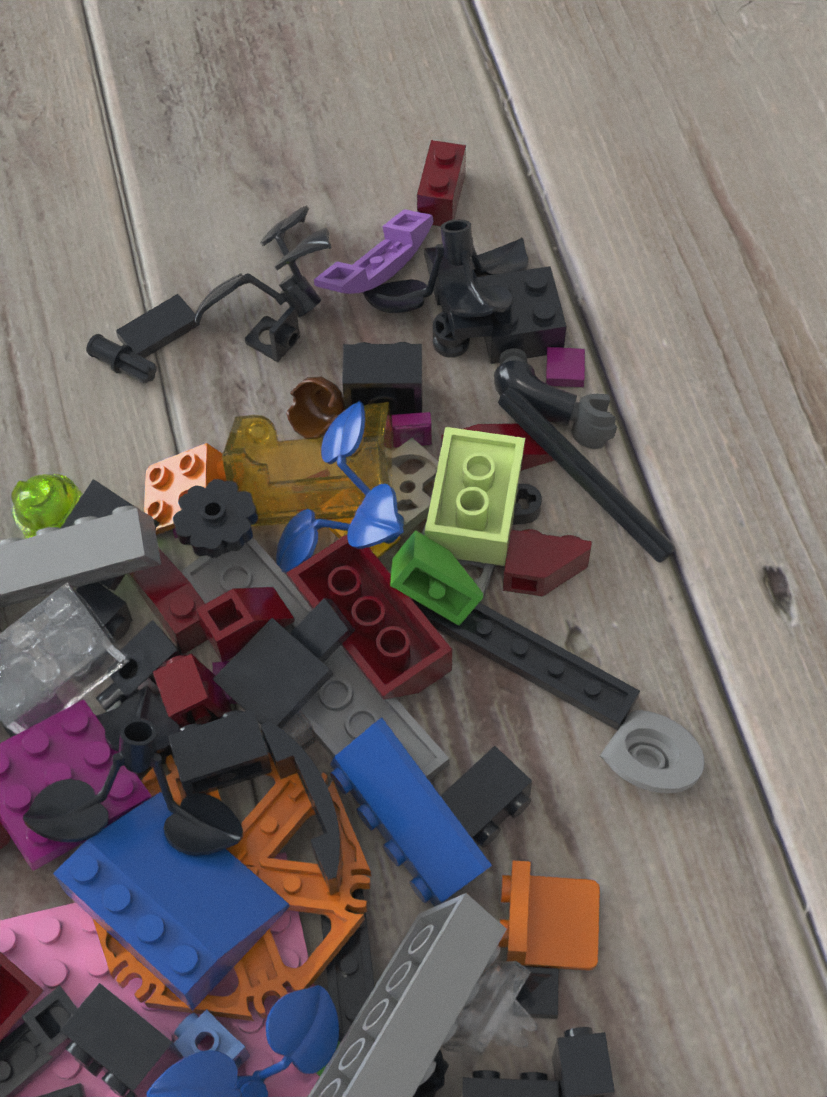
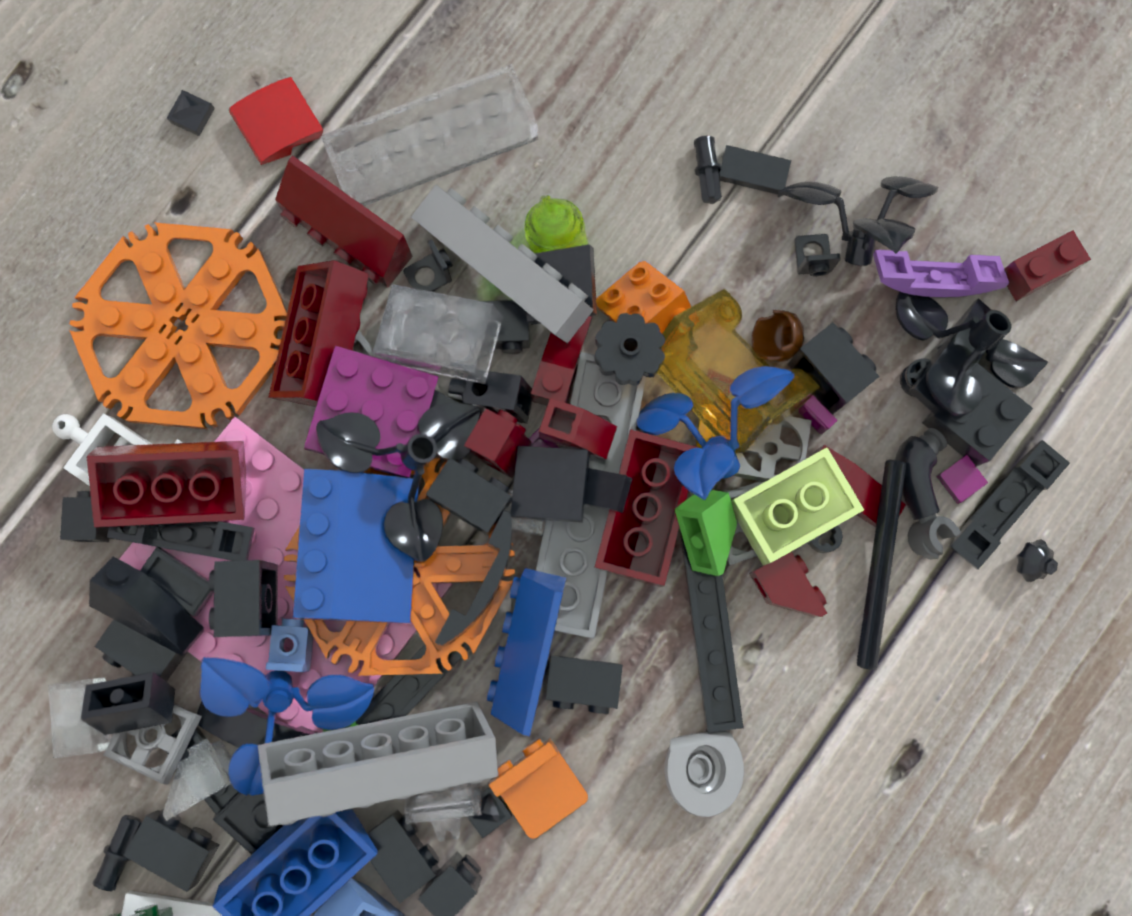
camera: 50 degrees right, 20 degrees up
none -> black slope [949,440,1070,570]
none -> black piece [1016,539,1058,582]

